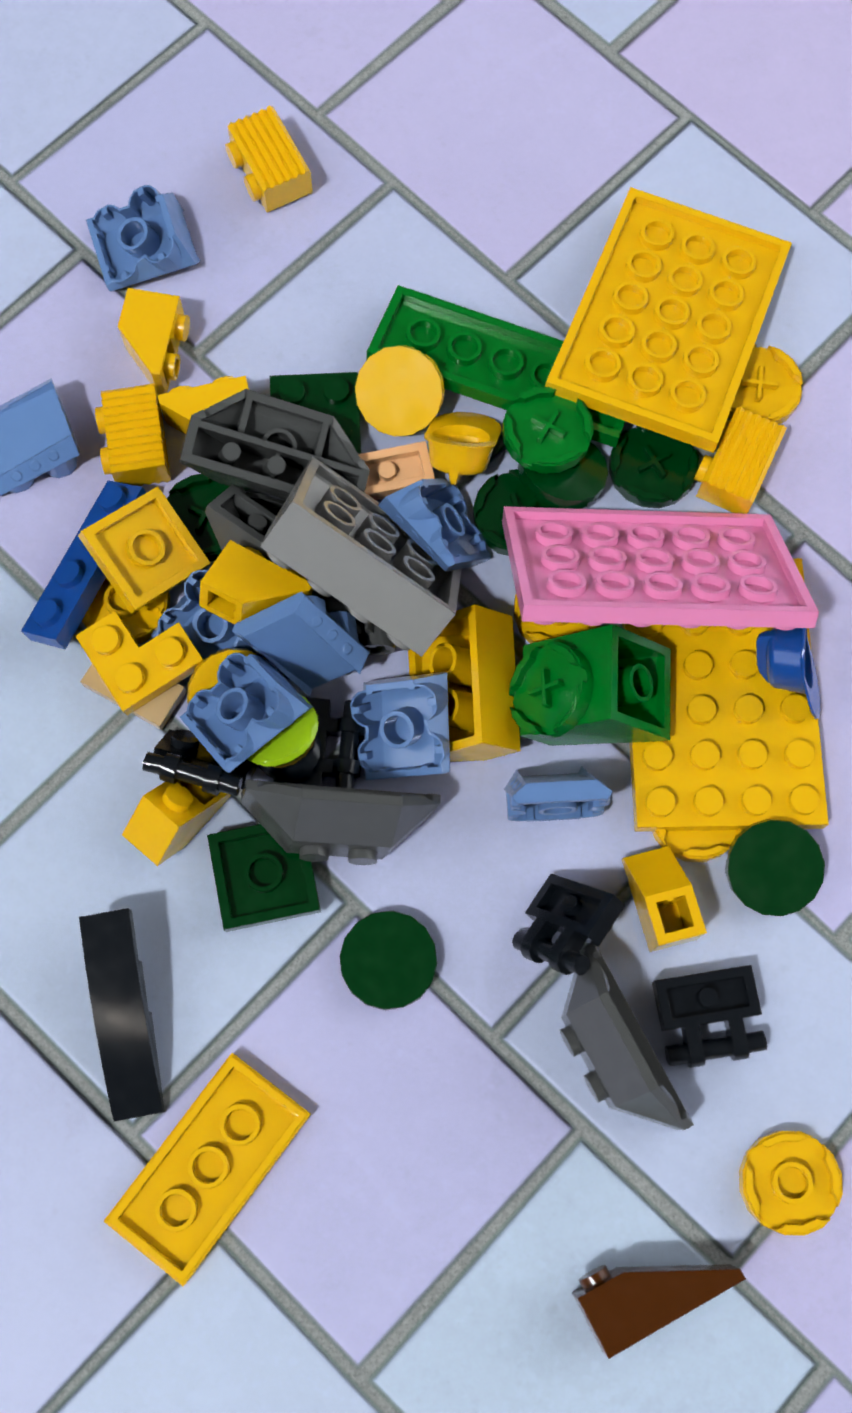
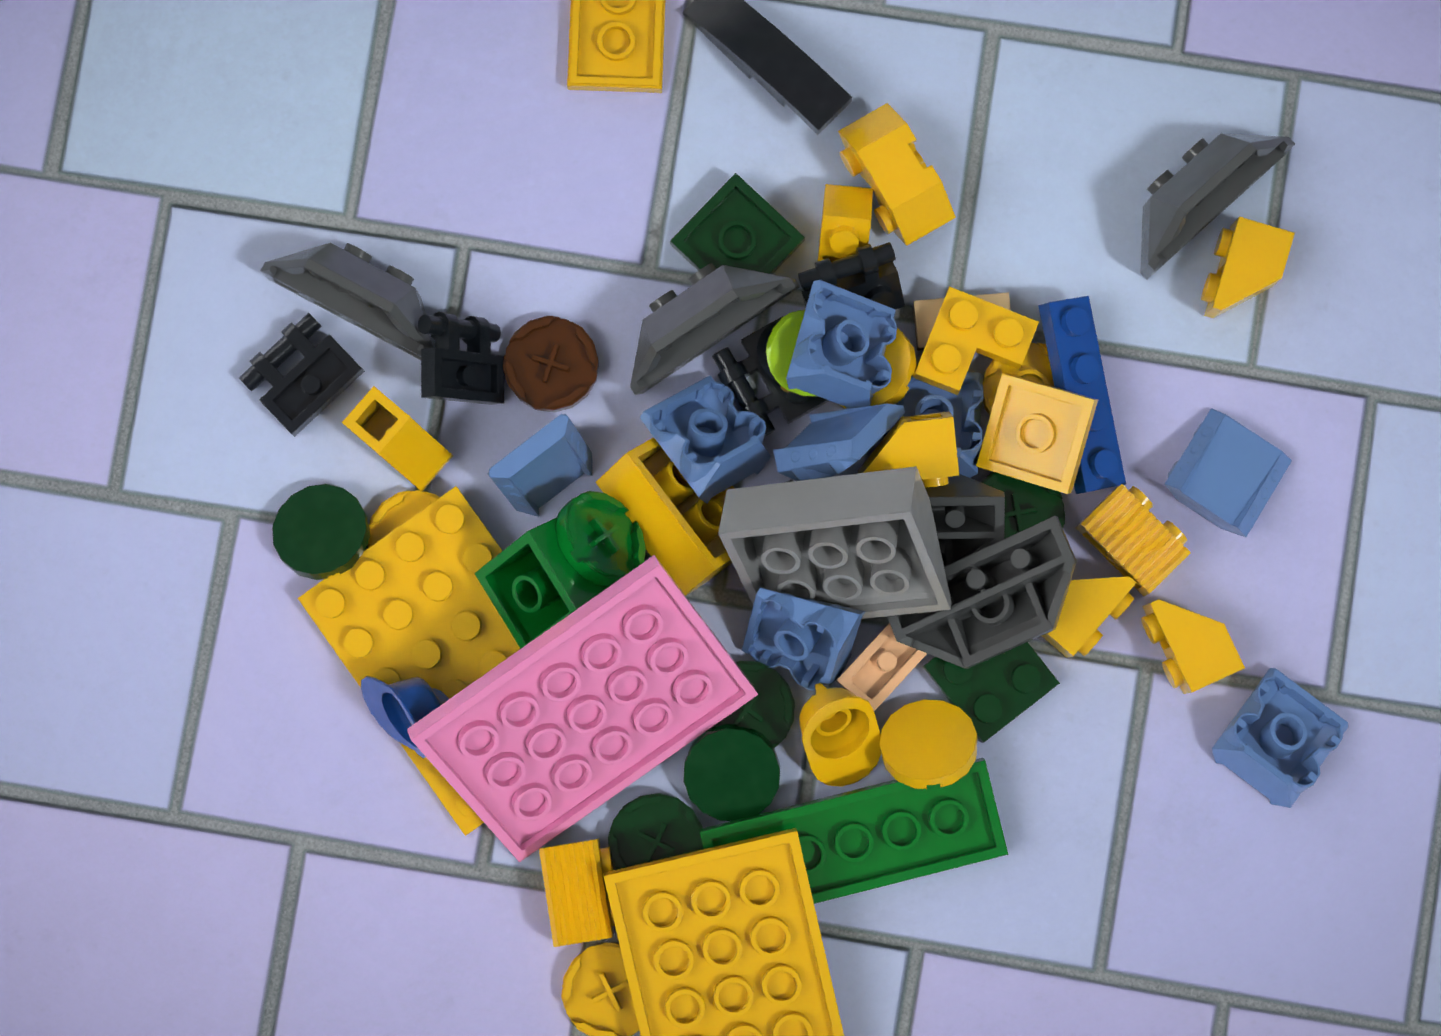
camera: 150 degrees right, 10 degrees up
yellow brick [225,105,313,212] -> none
dark green tile [340,911,437,1011] -> none
green tile [502,386,594,474] -> none
reddish brown slope [572,1264,746,1359] -> none
yellow tile [739,1131,843,1236] -> none
none -> reddish brown tile [503,316,599,412]
none -> yellow brick [838,103,956,246]

